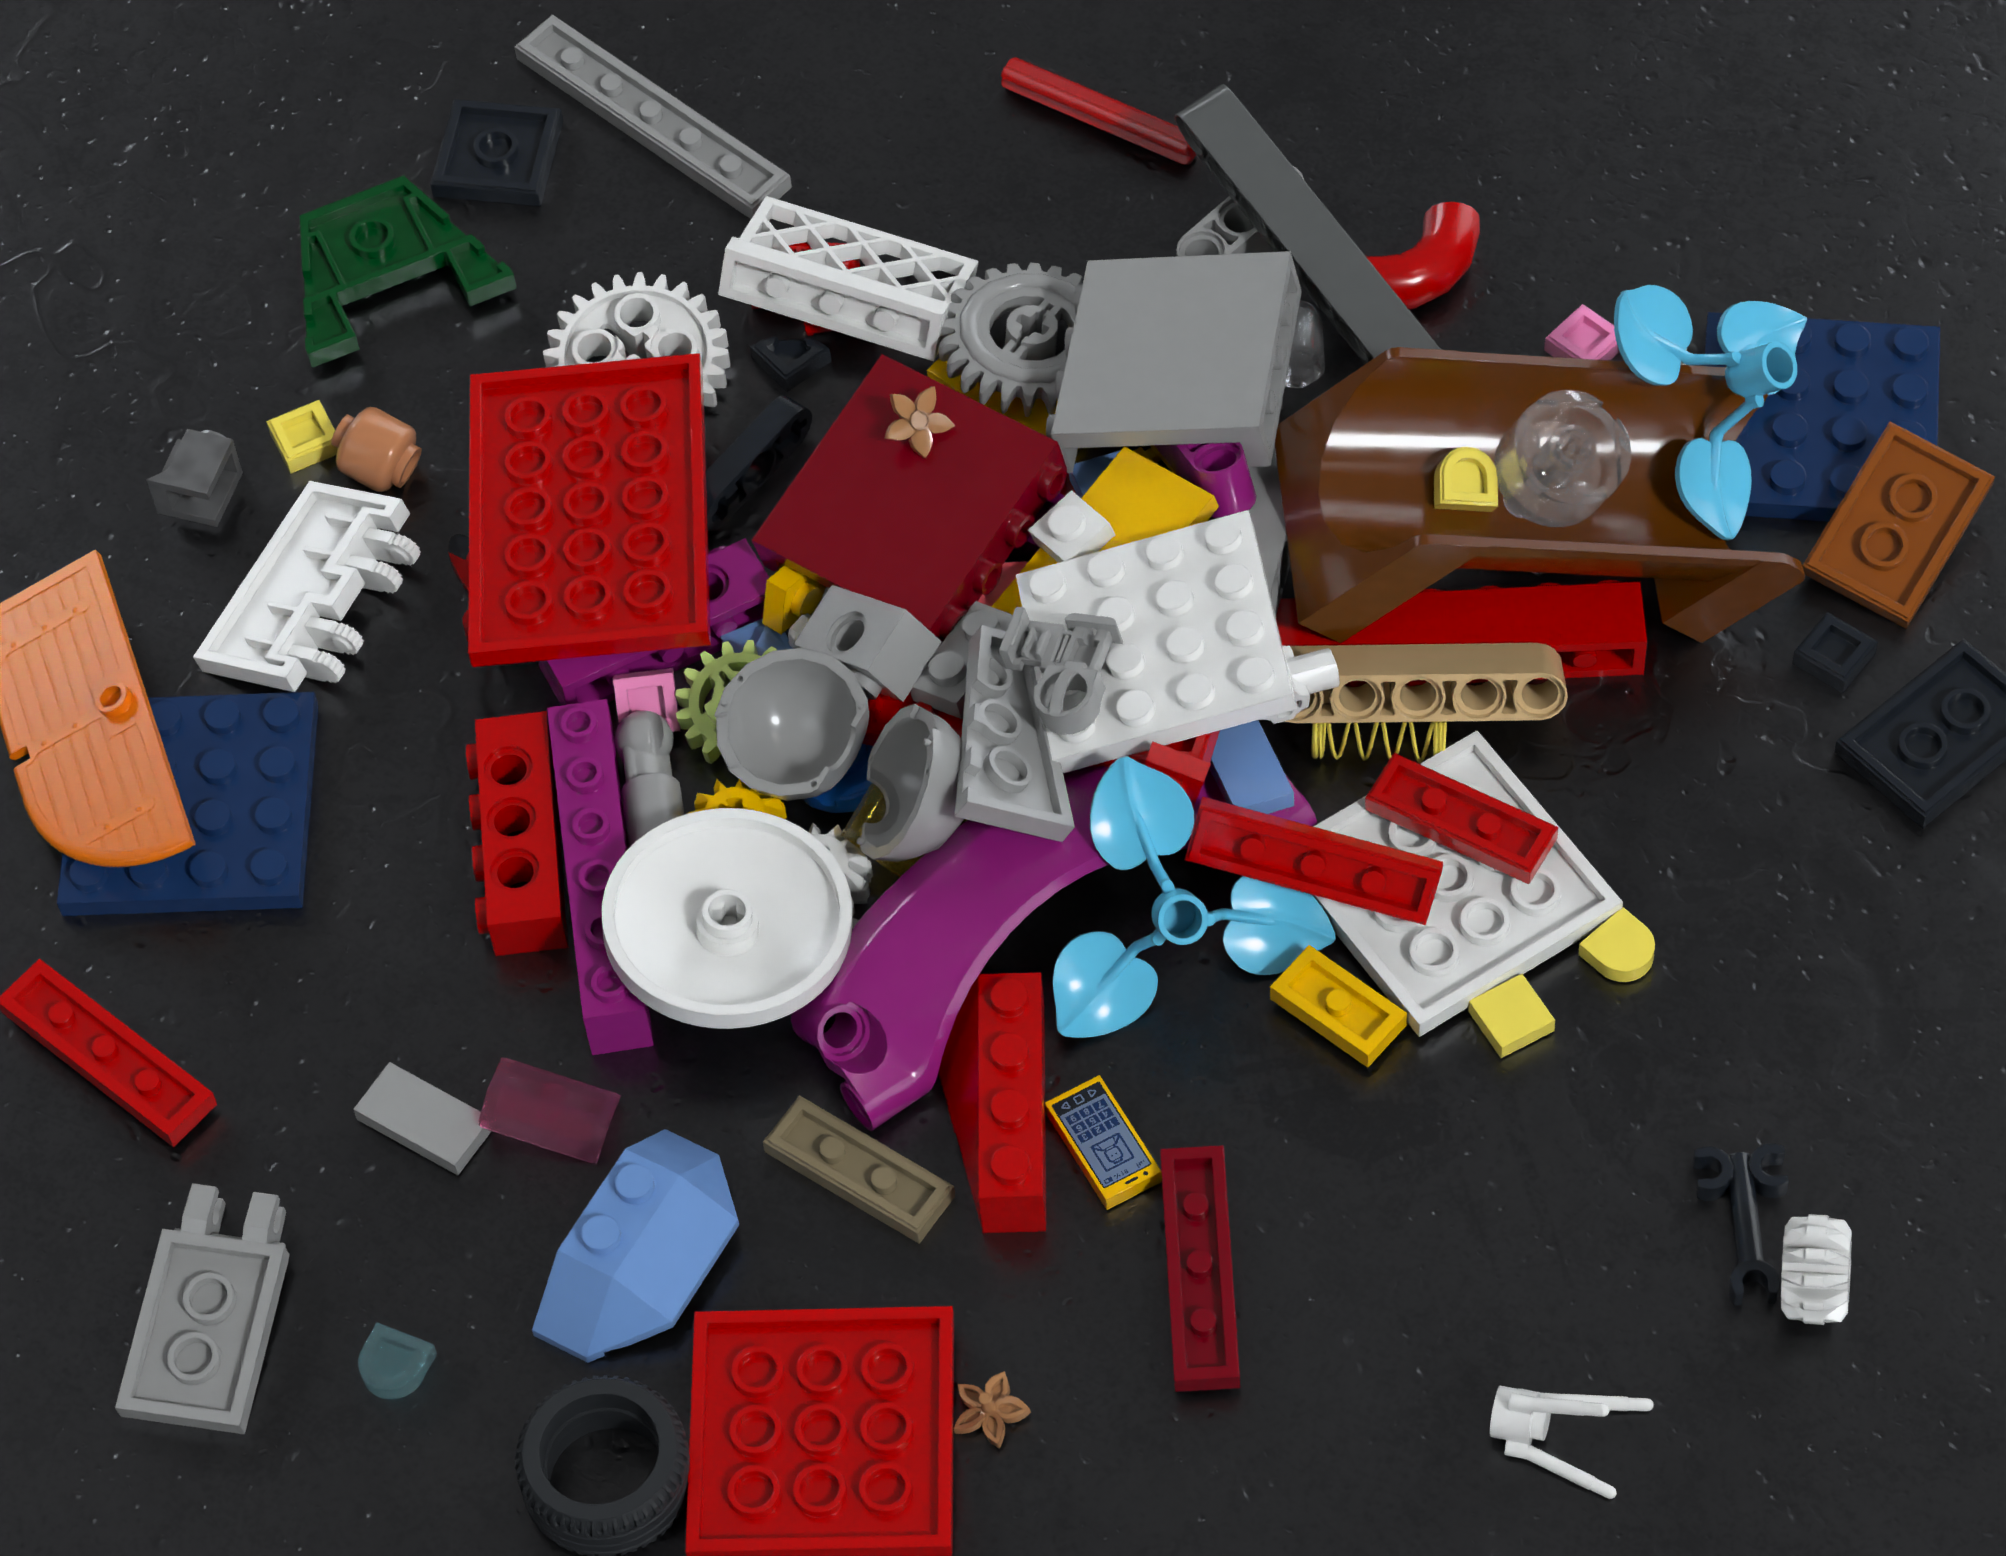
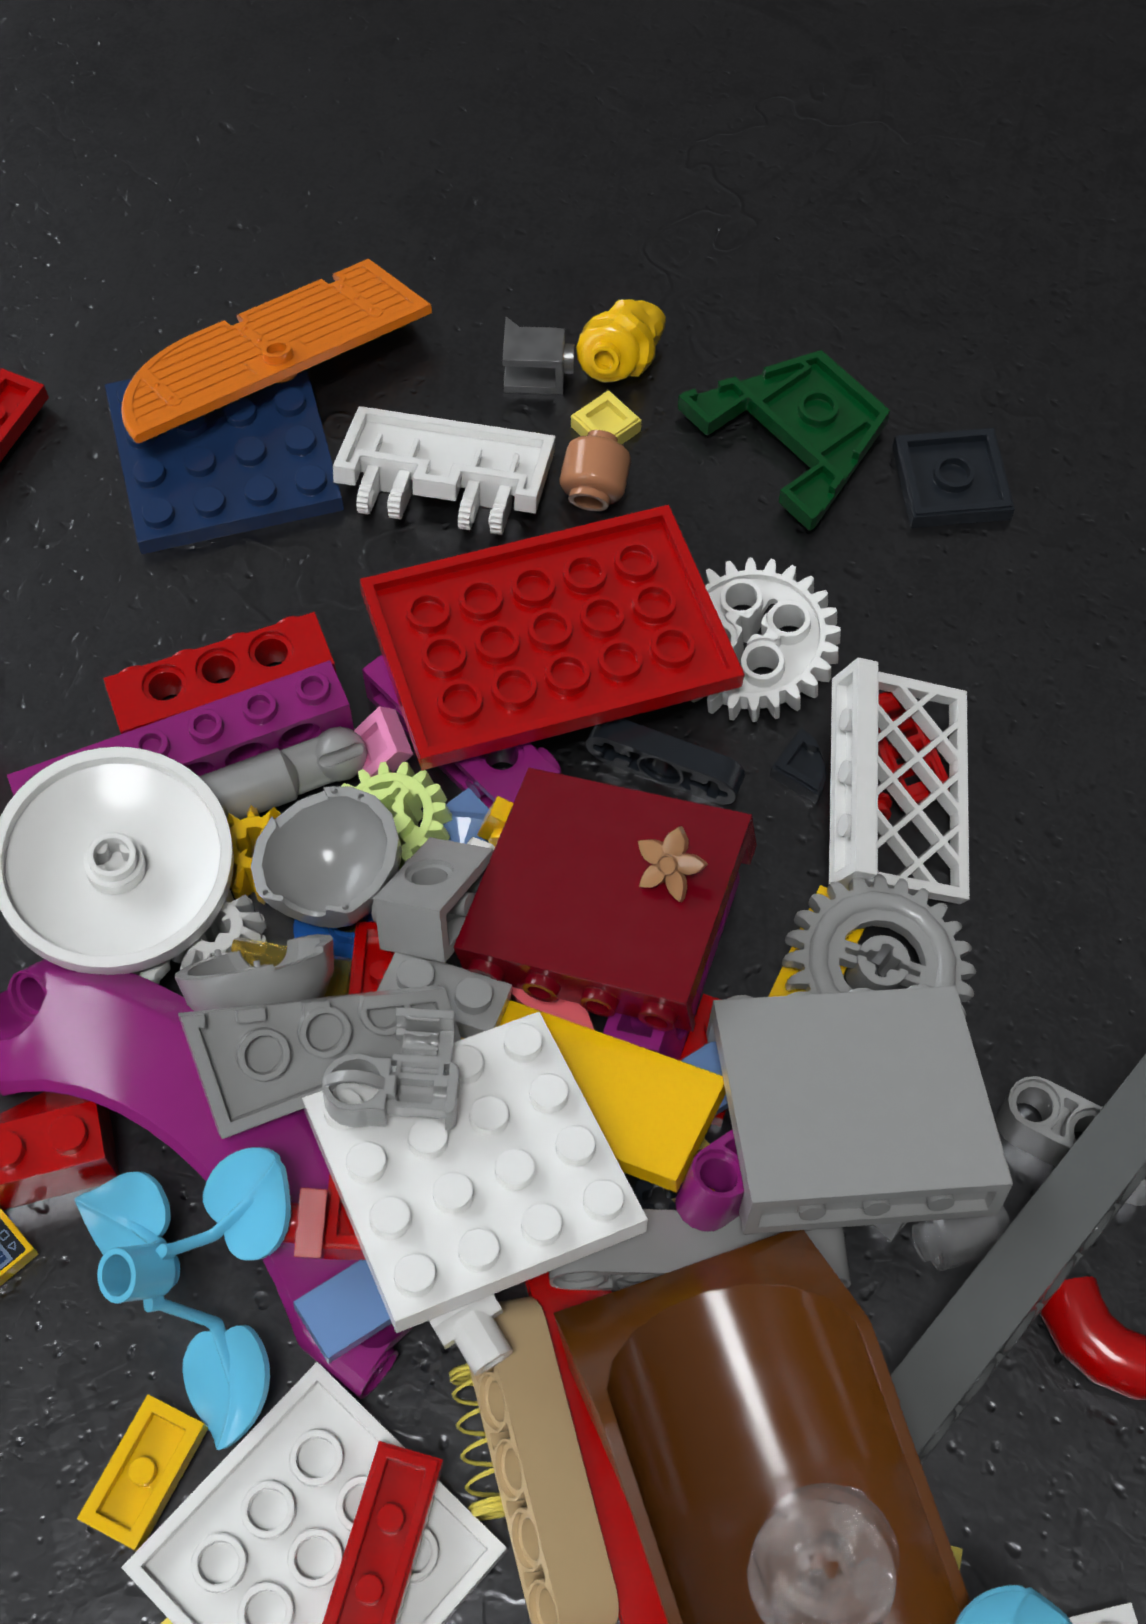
camera: 70 degrees right, 5 degrees up
light grey tile [514,15,792,219] -> none
white plate [1028,490,1116,563] -> none
red tile [1185,797,1443,925] -> none
light yellow tile [1434,447,1498,512] -> none
bright pink tile [1544,304,1620,361] -> none
none -> yellow head [576,299,666,383]

